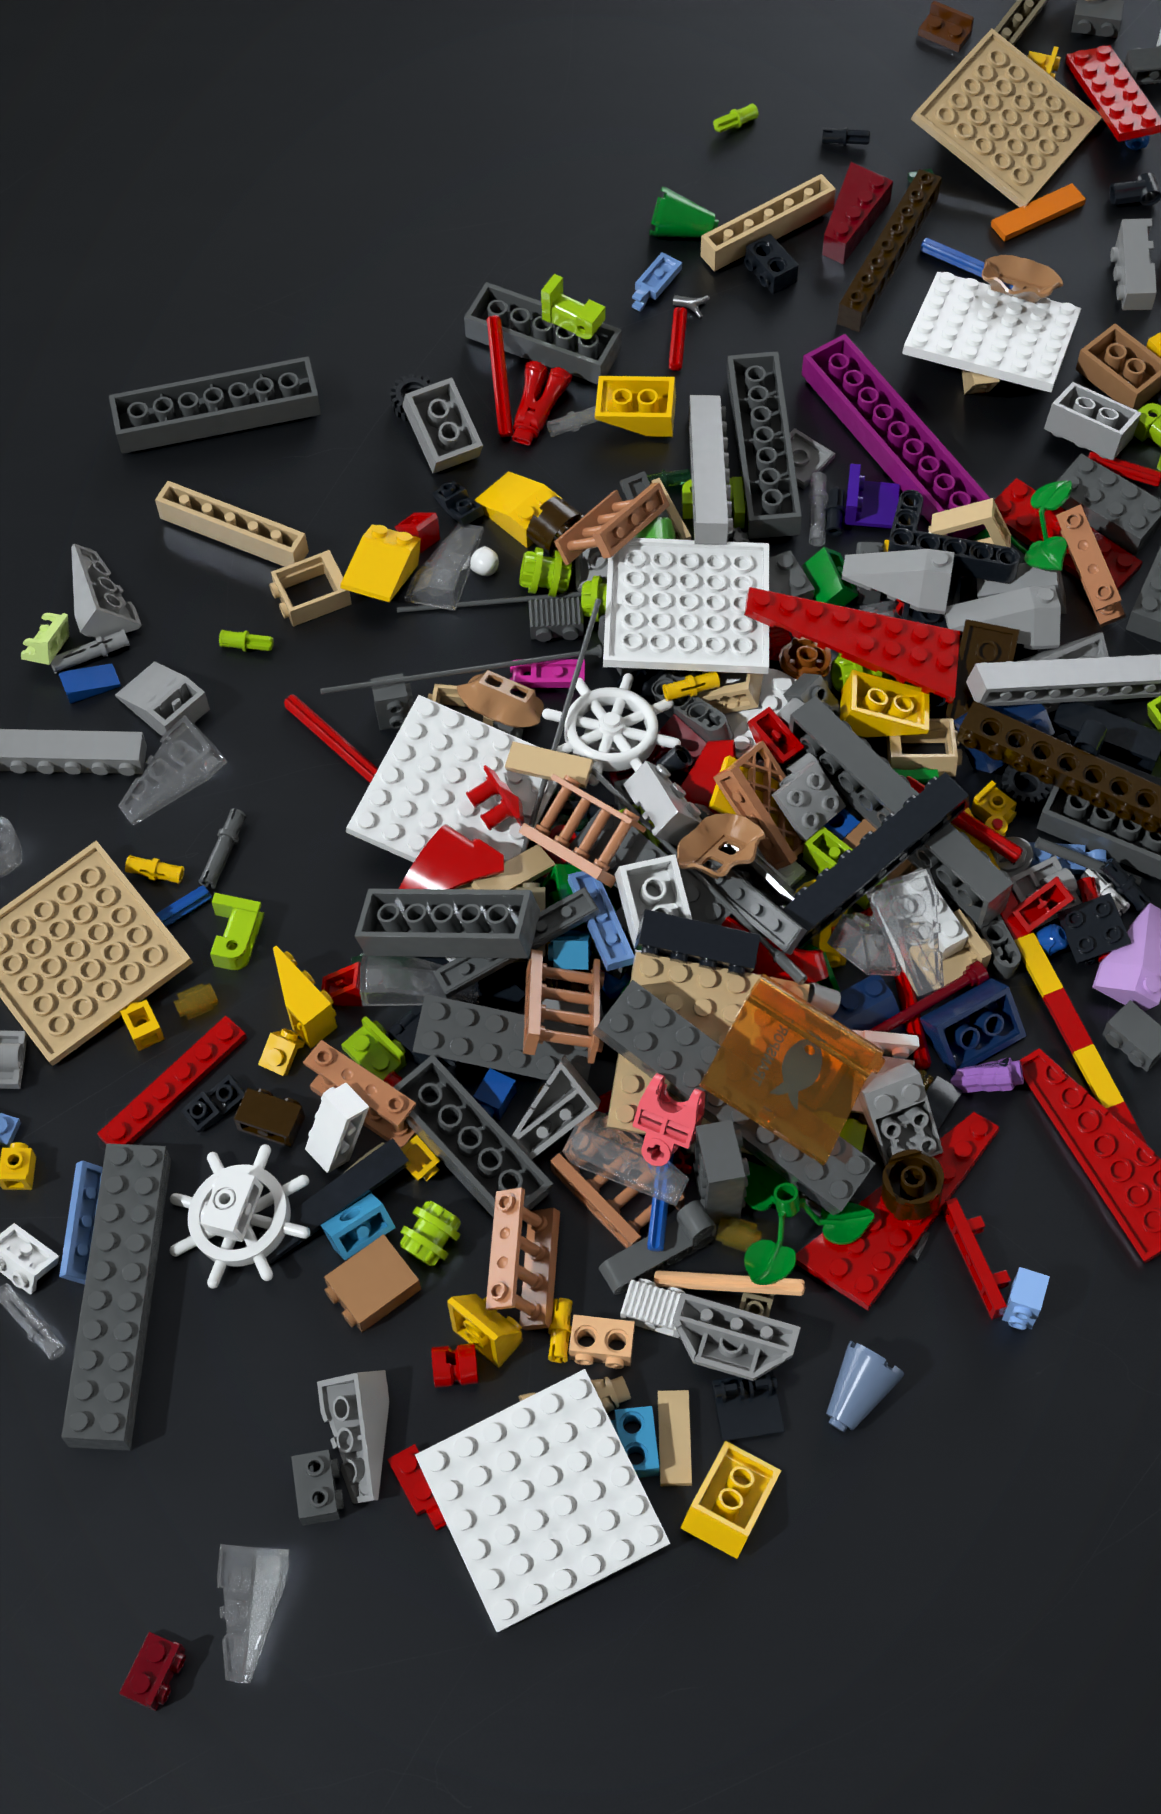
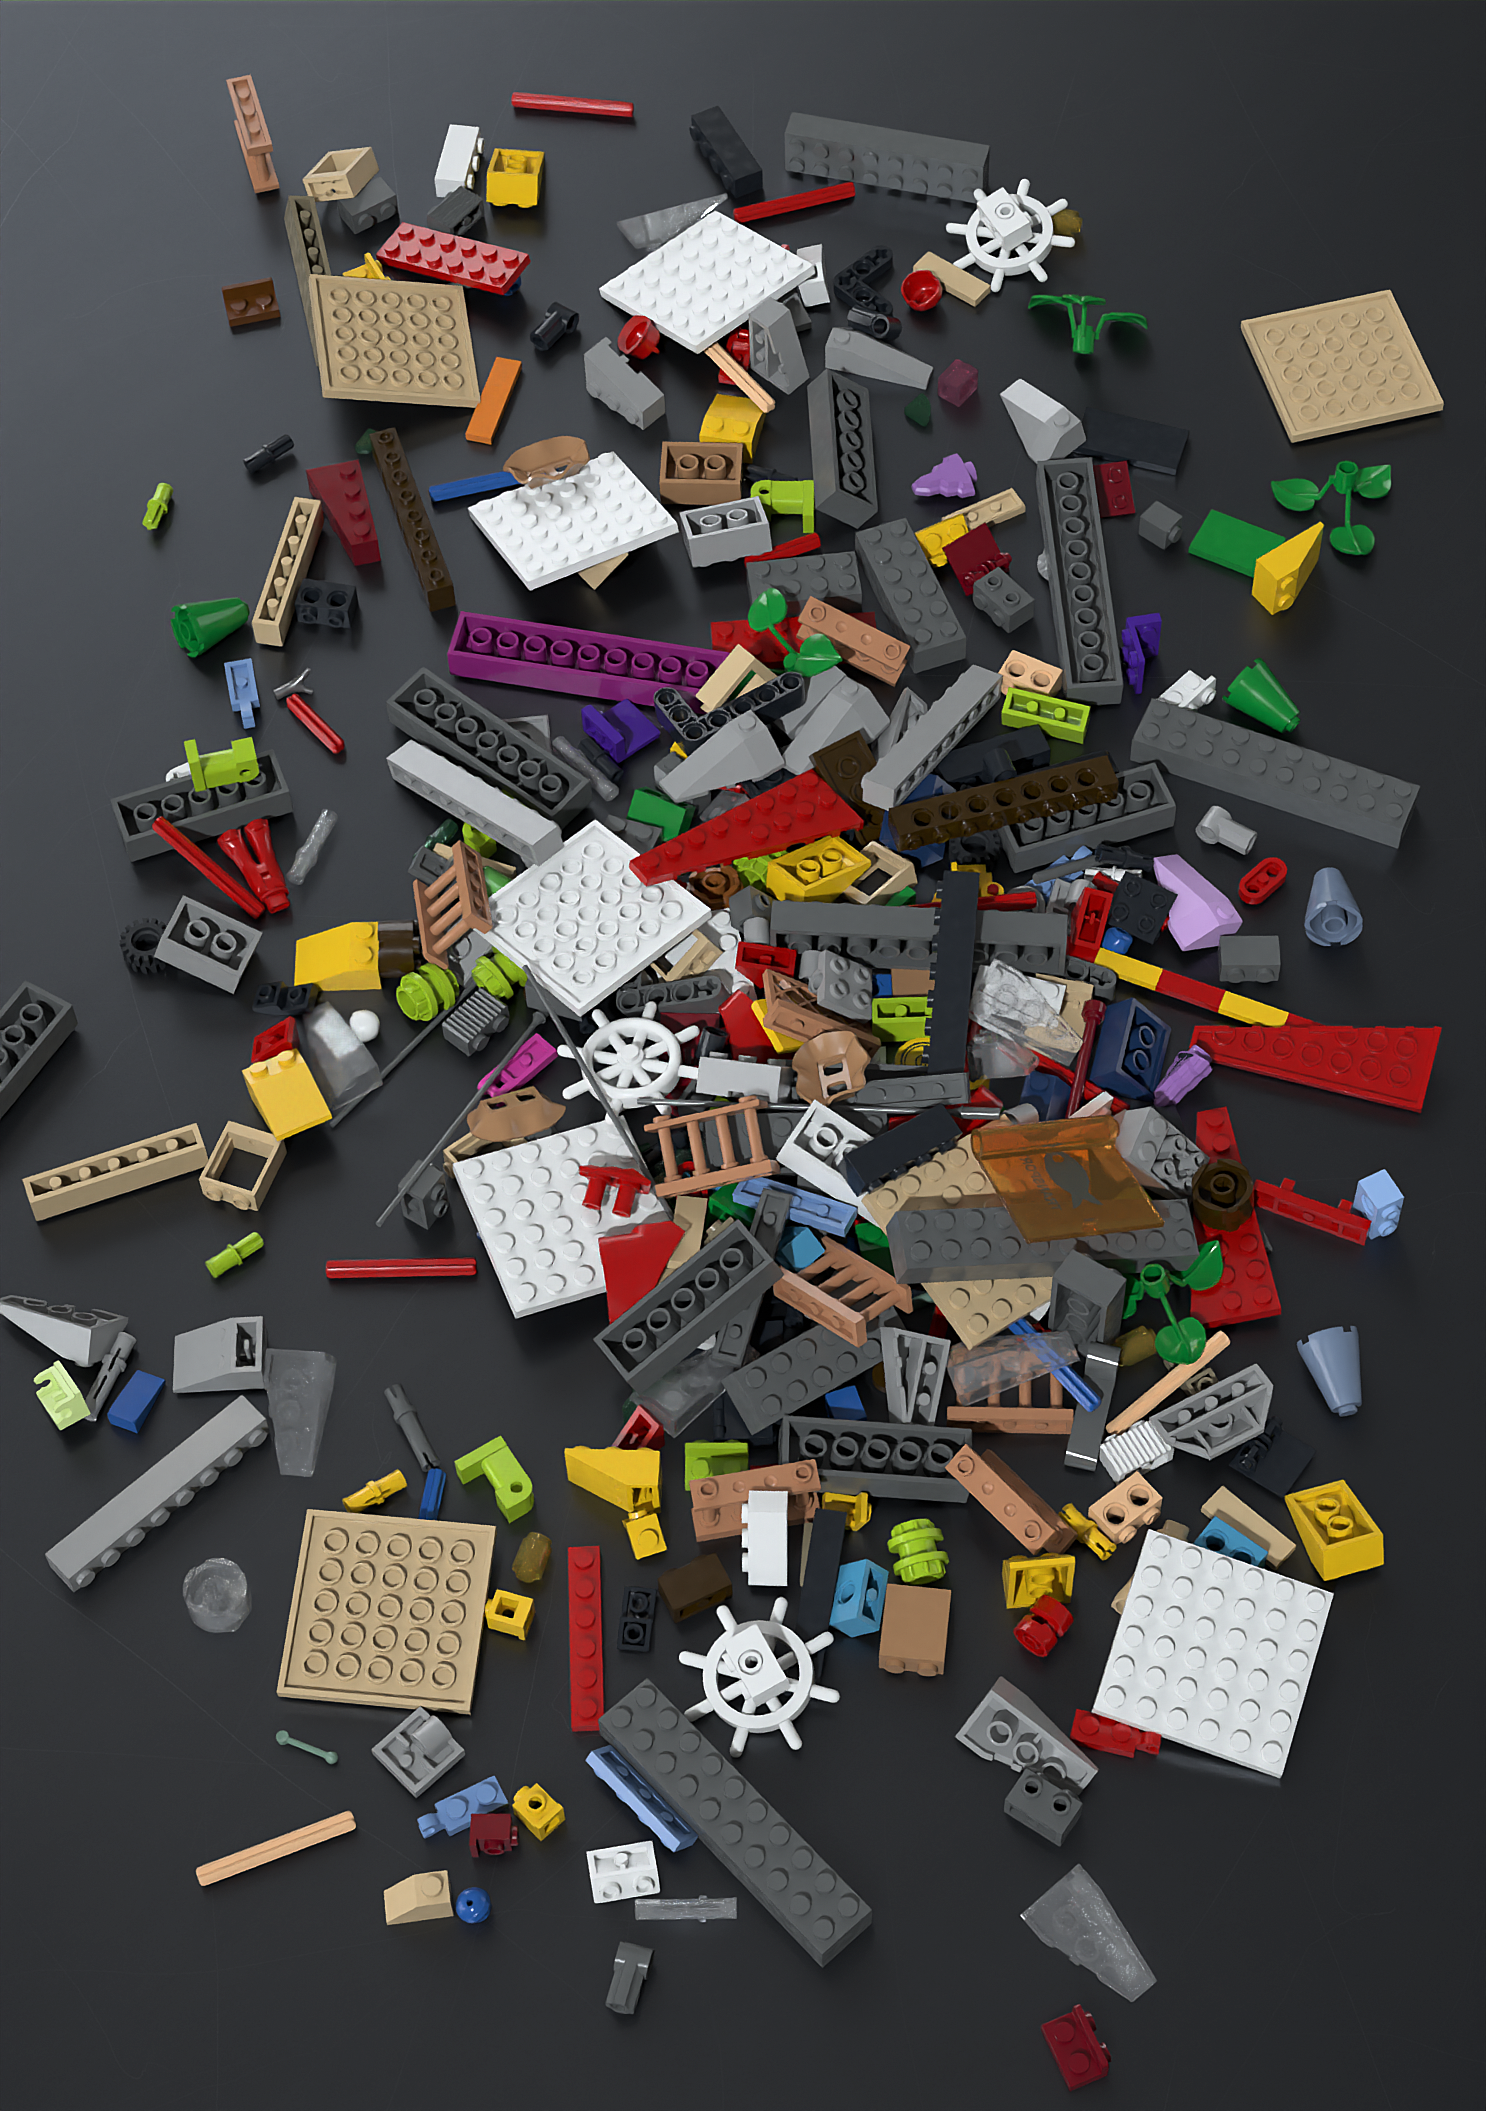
camera: 45 degrees left, 5 degrees down
tan tile [505,742,594,788] -> none
yellow slope [595,376,676,437] -> none
coral piece [632,1073,705,1166] -> none
yellow pin [662,672,720,702] -> none

